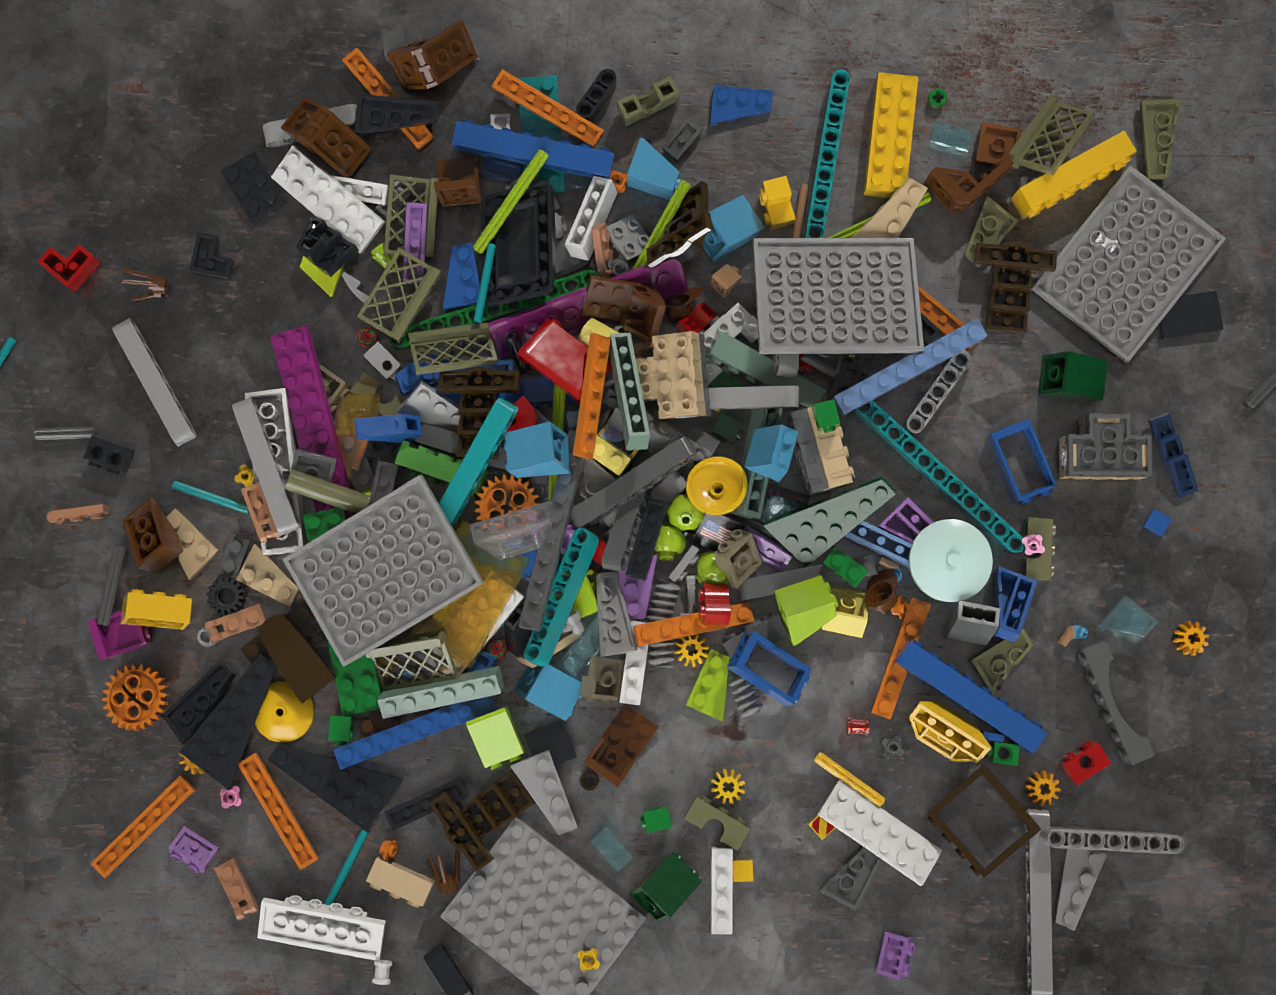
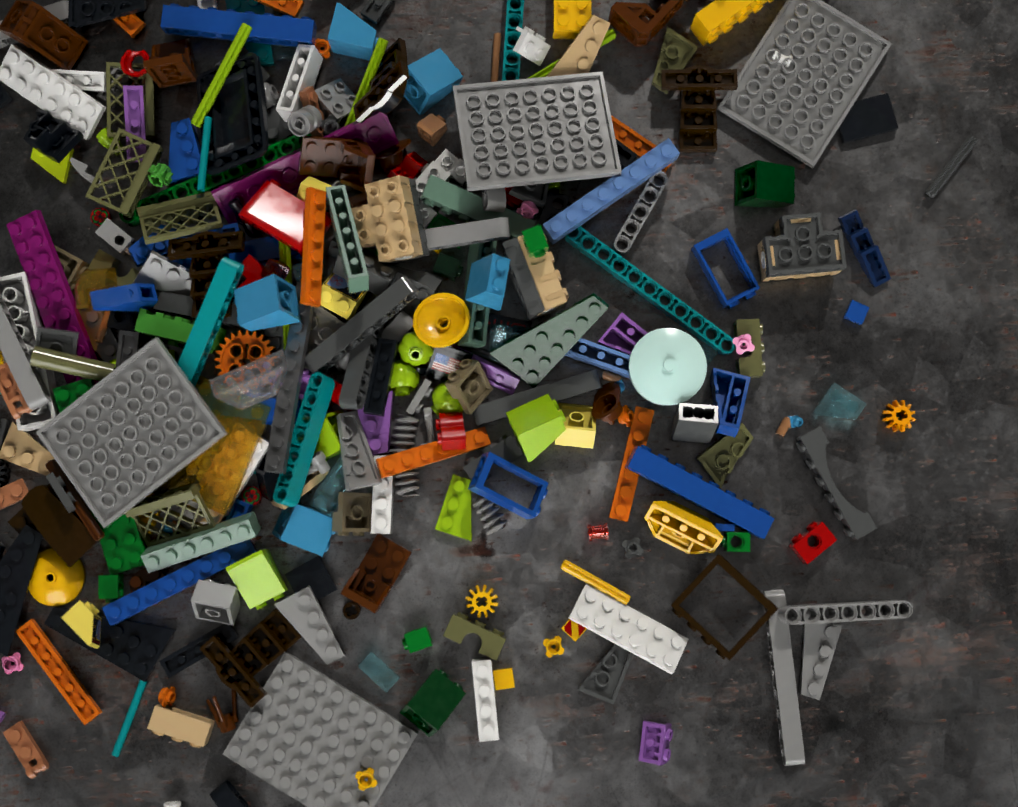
camera: 15 degrees left, 0 degrees up
white plate [257,895,386,961] -> none
dark blue tile [480,156,523,184] -> none
yellow gear [675,634,709,667] -> none
yellow brick [758,176,795,230] -> none
green plate [823,546,868,588] -> none
light orange gear [1024,771,1061,806] -> none
none -> reddish brown axle [45,459,105,541]
none -> dark grey plate [45,472,76,513]
none -> light yellow slope [61,600,101,649]
none -> red piece [120,49,150,77]
none -> bright green gear [147,163,173,187]
none -> light grey brick [191,579,241,626]
none -> clear red slope [260,259,290,280]
none -> light grey wheel [287,105,322,137]
none -> white bracket [513,26,551,66]
none -> bright pink plate [516,201,539,219]
none -> yellow plate [543,636,564,658]

